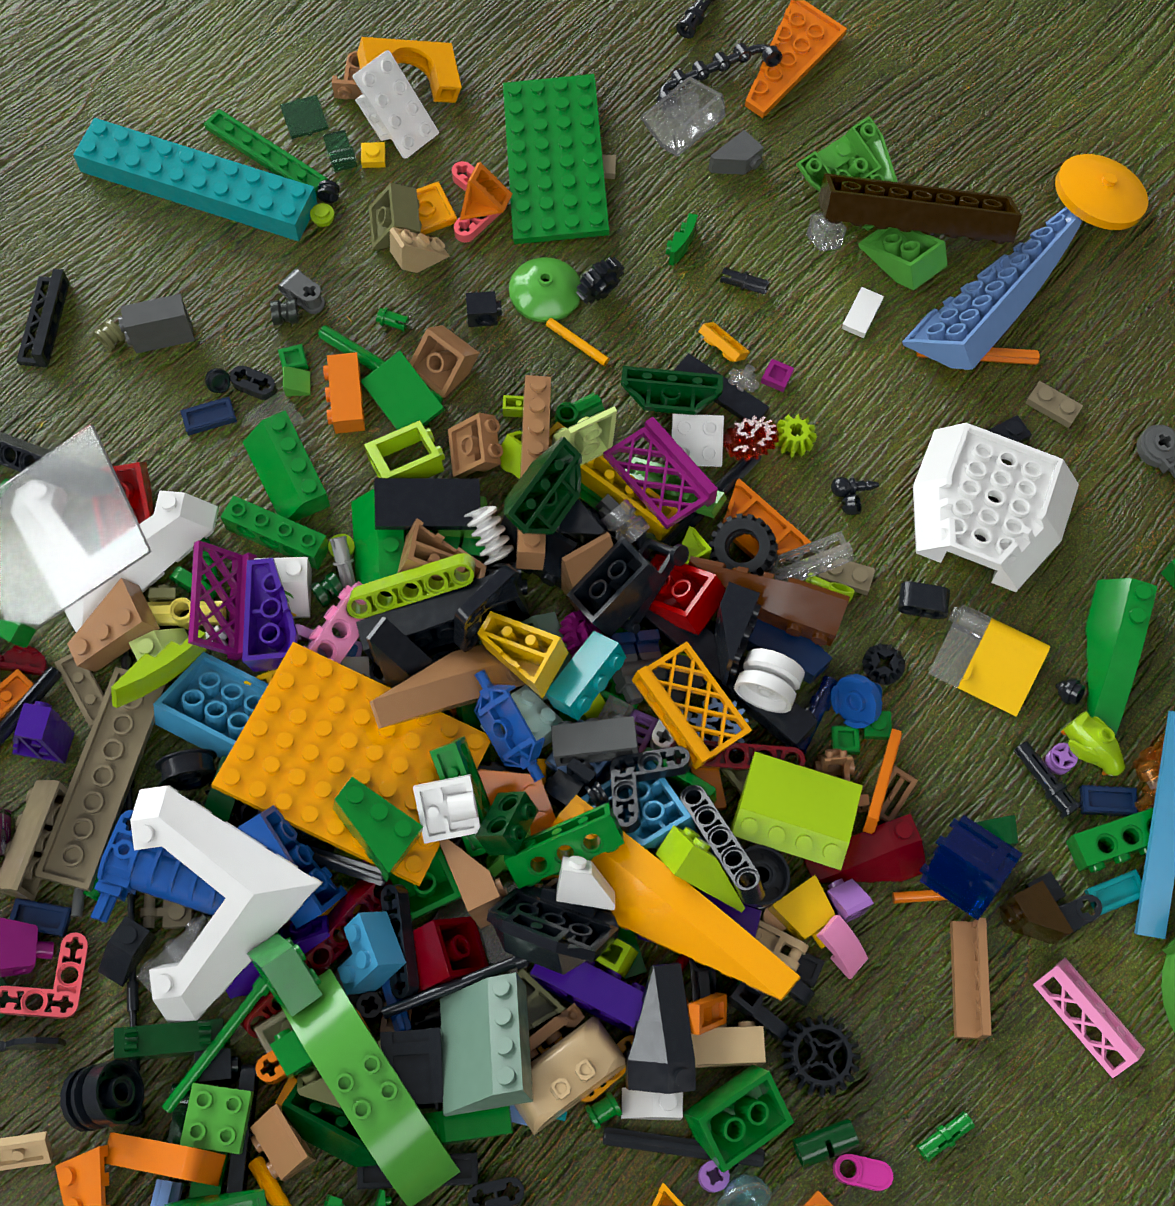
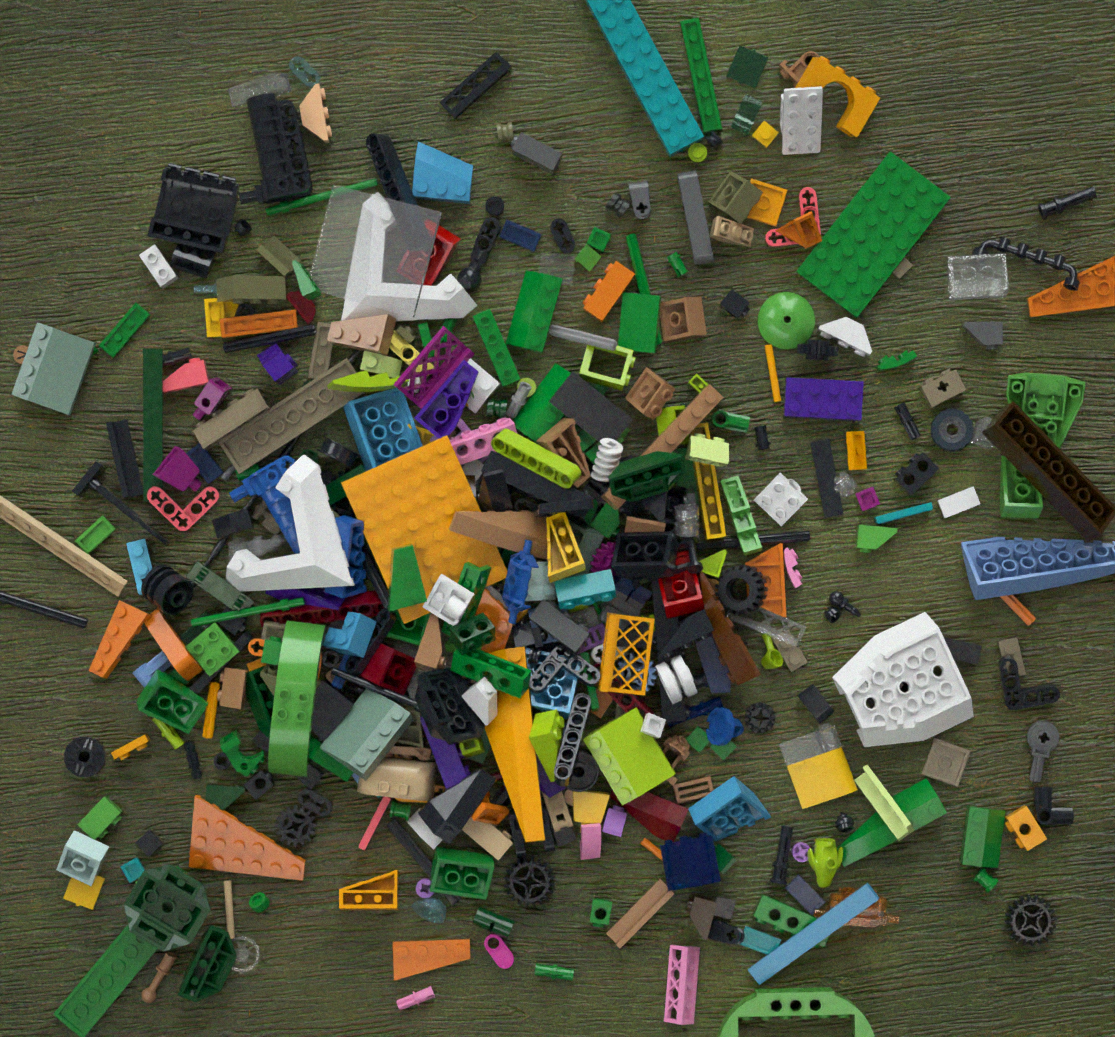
camera: 50 degrees right, 20 degrees up
black plate [205,368,231,393] -> none
green brick [247,933,322,1017] -> none
magenta fence [603,417,718,529] -> none
dark green wedge [621,366,723,415] -> none
clear red gear [723,416,779,461] -> none
lime gear [773,413,817,458] -> none
orange tile [863,728,902,834] -> none
none -> medium azure plate [126,539,153,595]
none -> coral tile [359,797,392,851]
none -> dark azure wedge [412,142,473,204]
none -> black beam [457,218,502,292]
none -> black tile [485,196,505,216]
none -> light grey axle [549,324,617,351]
none -> green brick [589,898,612,928]
none -> green slope [590,503,620,539]
none -> white plate [640,713,666,739]
none -> dark grey beam [677,170,714,265]
none -> dark azure wedge [689,776,771,841]
none -> black pin [754,425,771,450]
none -> dark purple brick [783,377,864,421]
none -> bright pink slope [783,547,803,588]
none -> white slope [817,317,872,357]
none -> yellowish green fence [854,765,914,841]
none -> bright green slope [855,525,898,553]
none -> teal tile [874,502,933,524]
none -> black brick [894,452,939,496]
none -> dark tan brick [920,368,966,408]
none -> dark tan tile [921,738,971,787]
none -> black wheel [931,409,974,452]
none -> black beam [999,655,1060,710]

